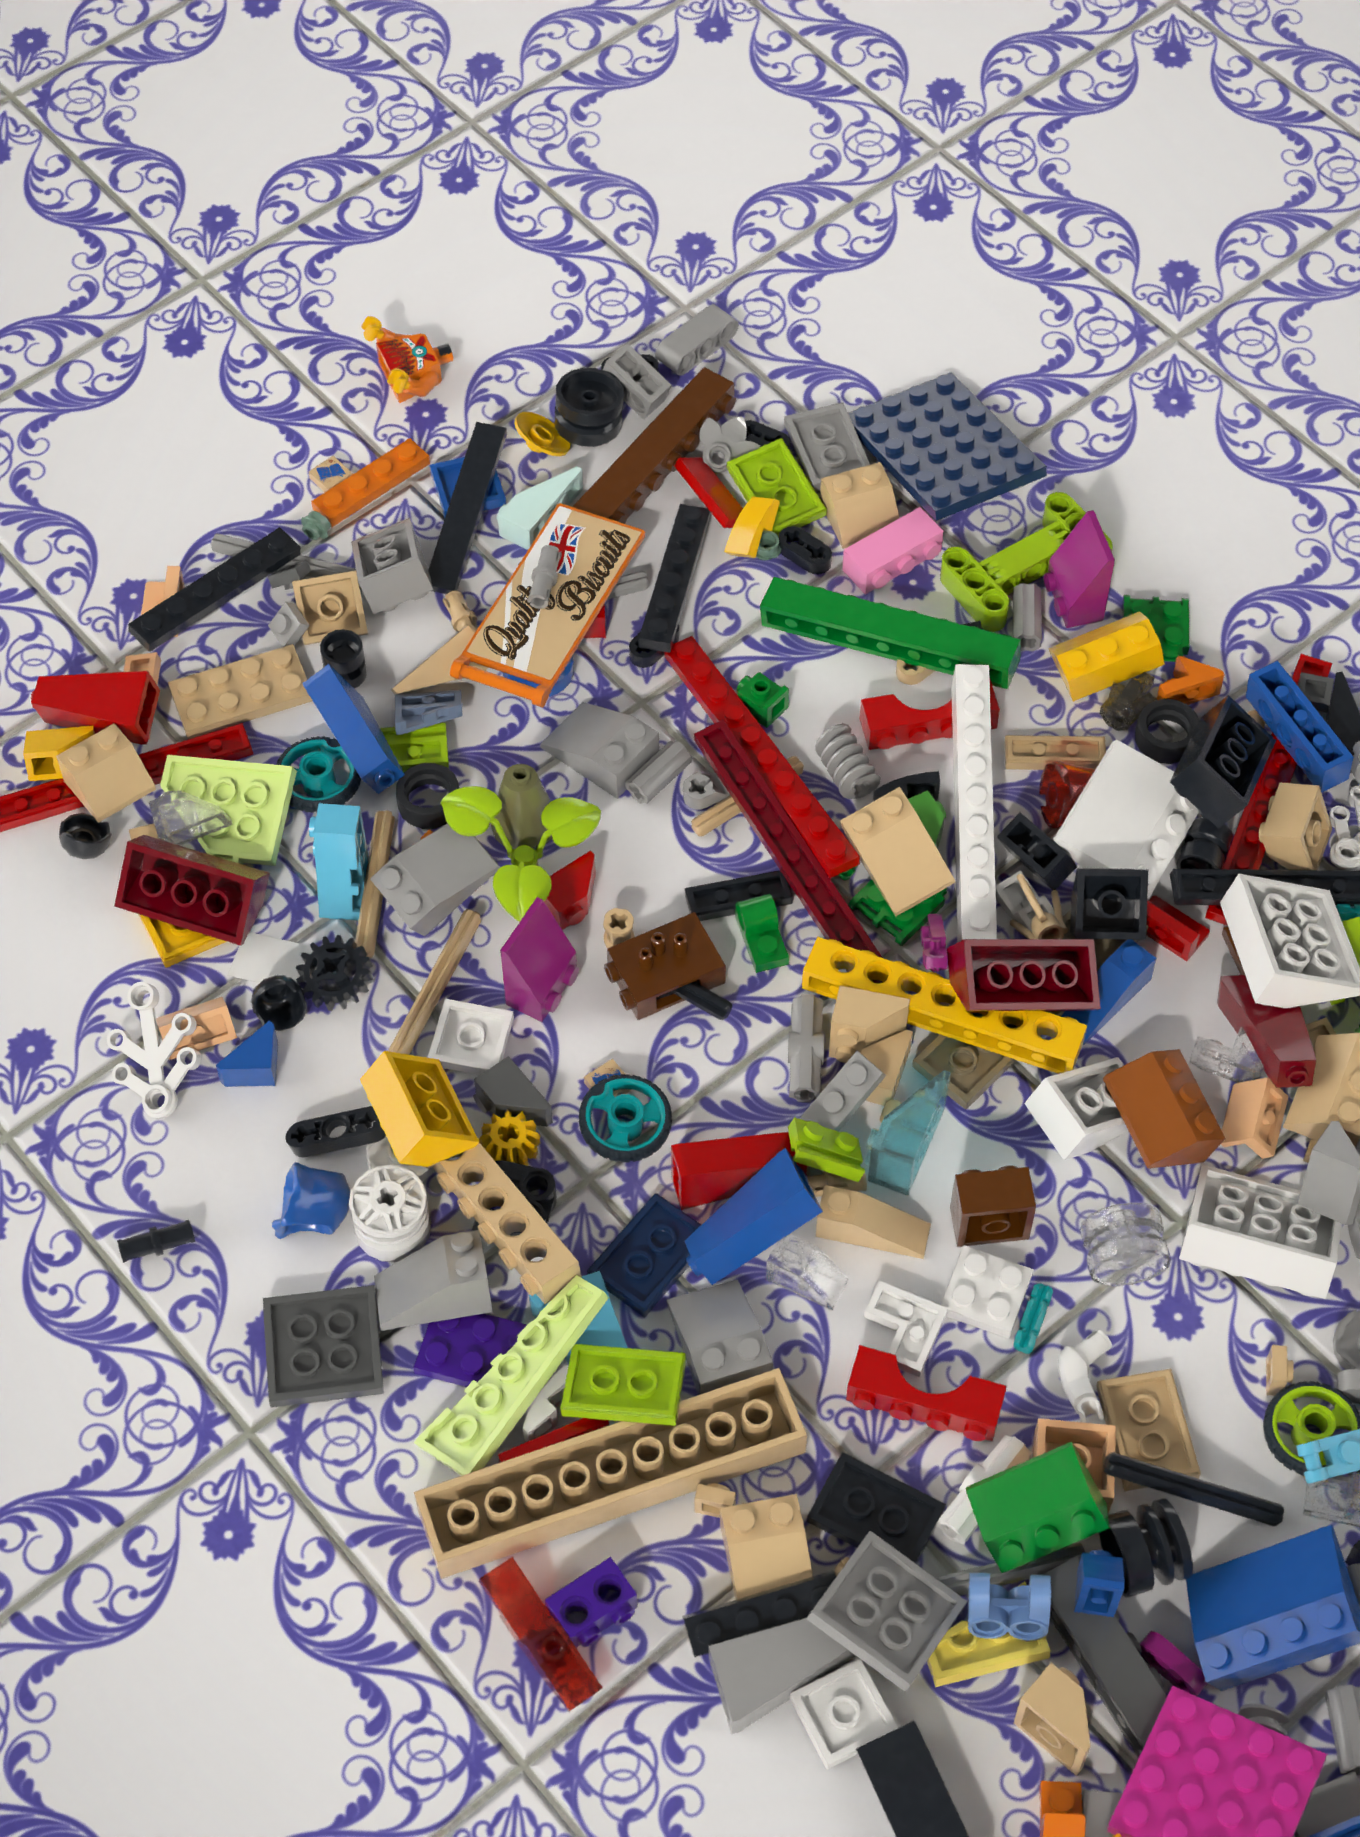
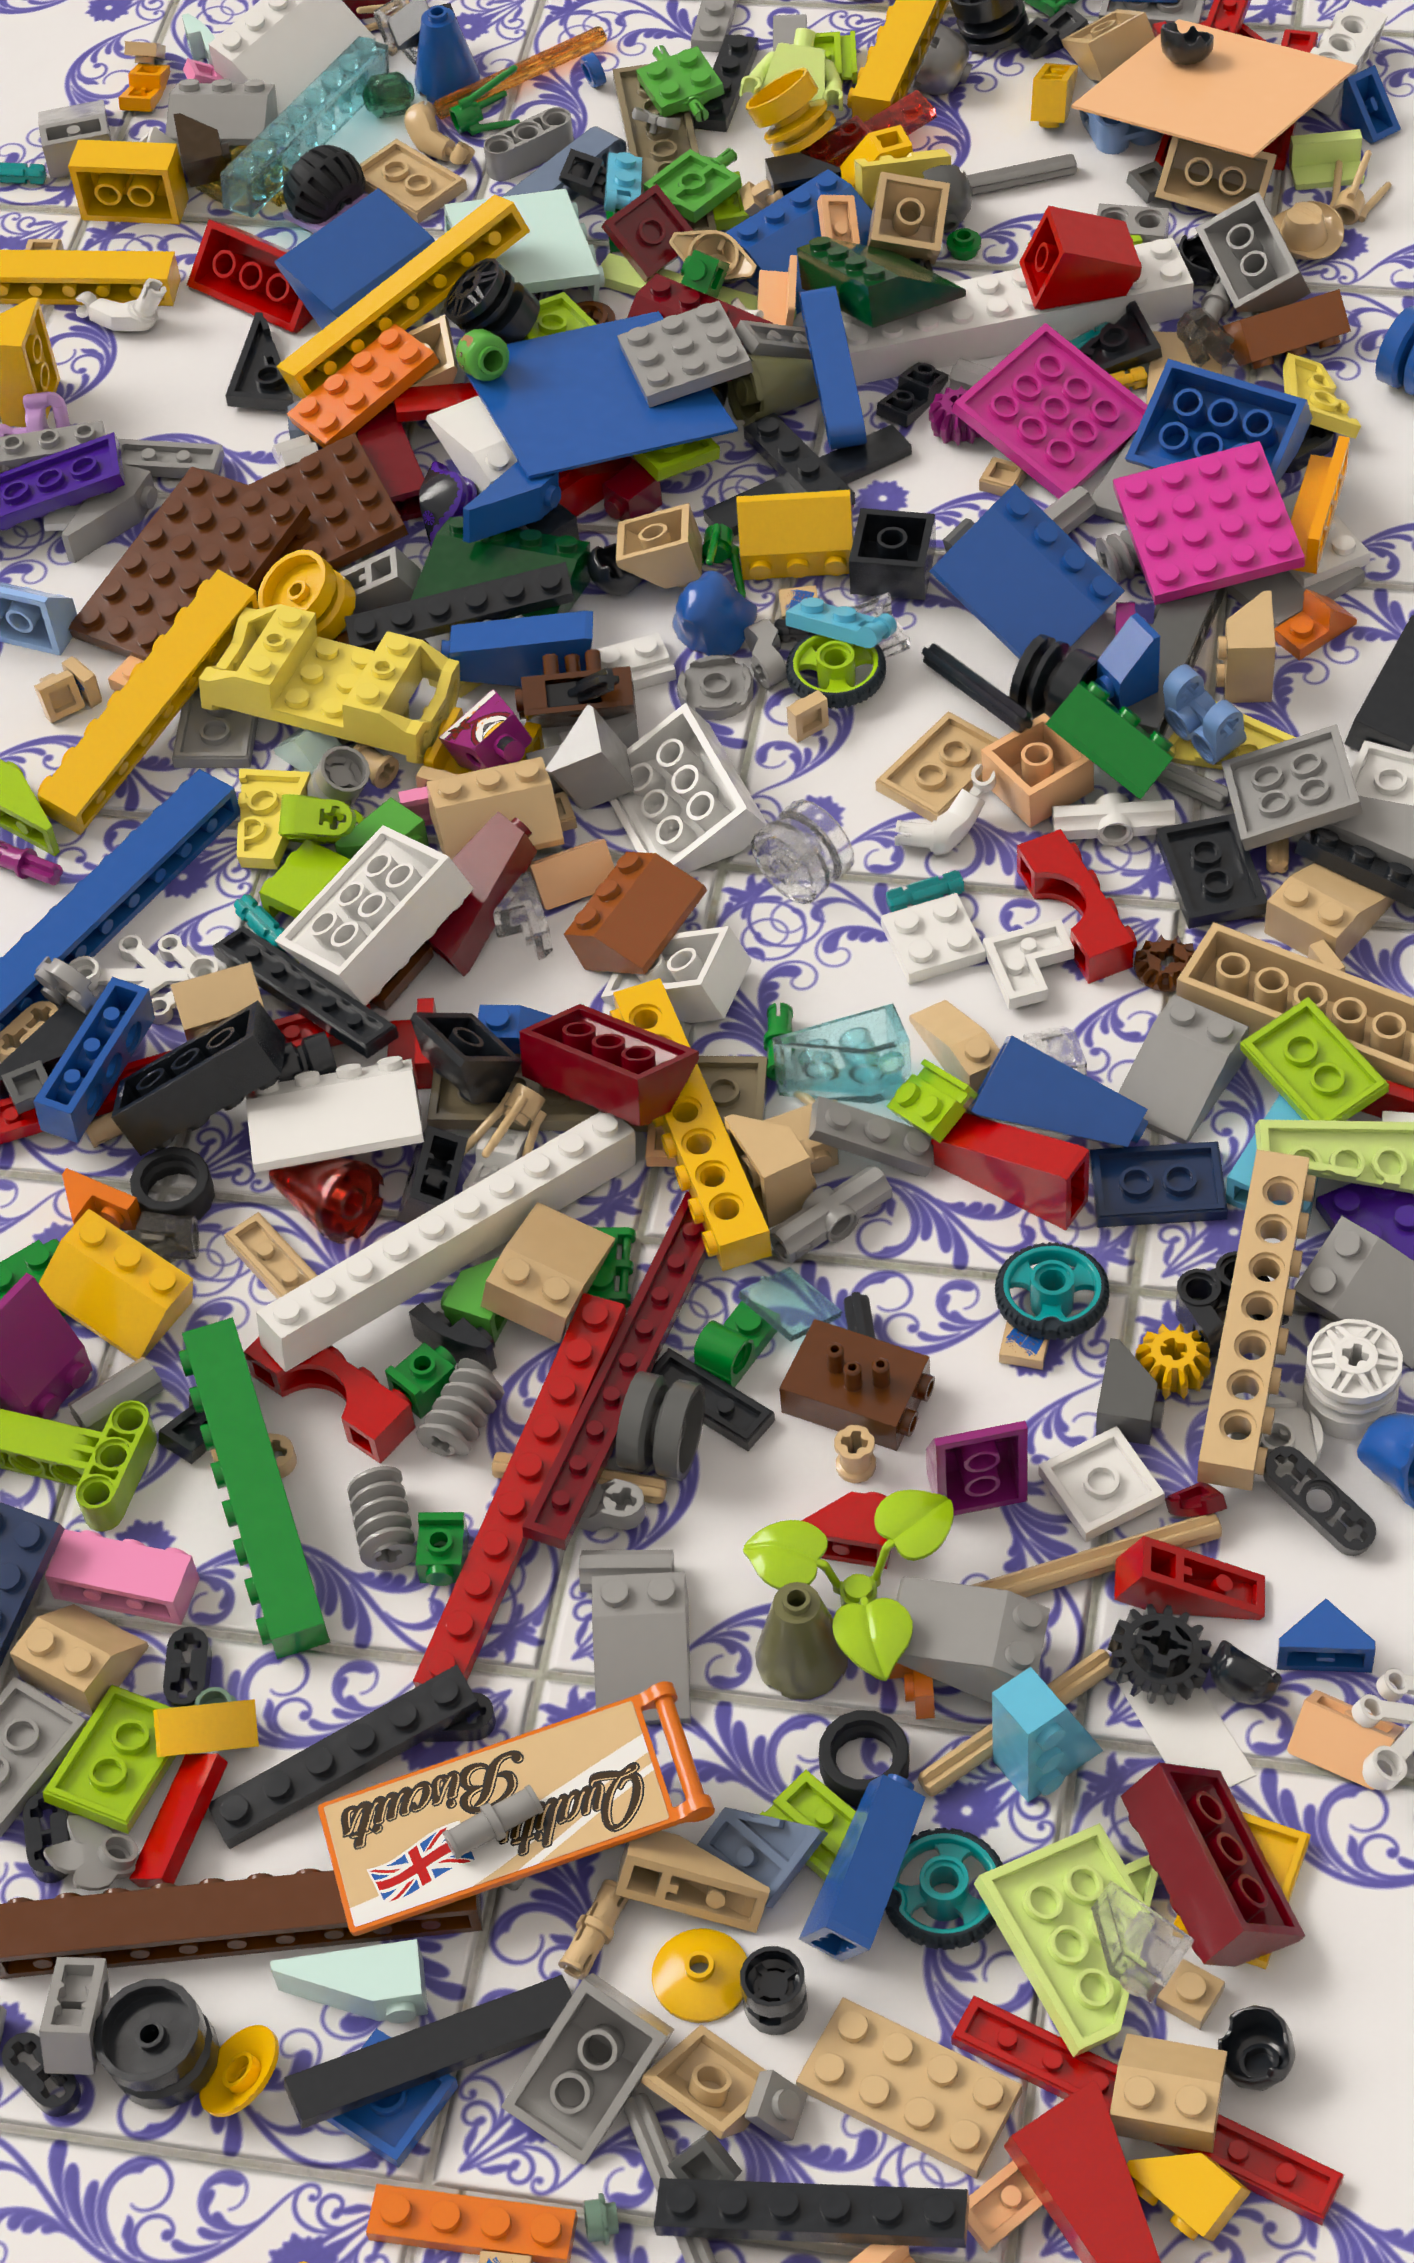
camera: 125 degrees left, 5 degrees down
yellow slope [360,1051,479,1167] -> none
magenta hinge [921,914,948,972] -> none
reddish brown brick [950,1165,1036,1247] -> none
none -> light grey piece [347,1466,417,1570]
none -> green brick [385,1342,457,1419]
none -> dark grey wheel [616,1371,705,1481]
none -> yellow dish [652,1928,747,2023]
none -> clear light blue piece [738,1267,842,1342]
none -> green pin [763,1003,796,1082]
none -> red slope [1114,1536,1265,1620]
none -> reddish brown gear [1134,935,1195,992]

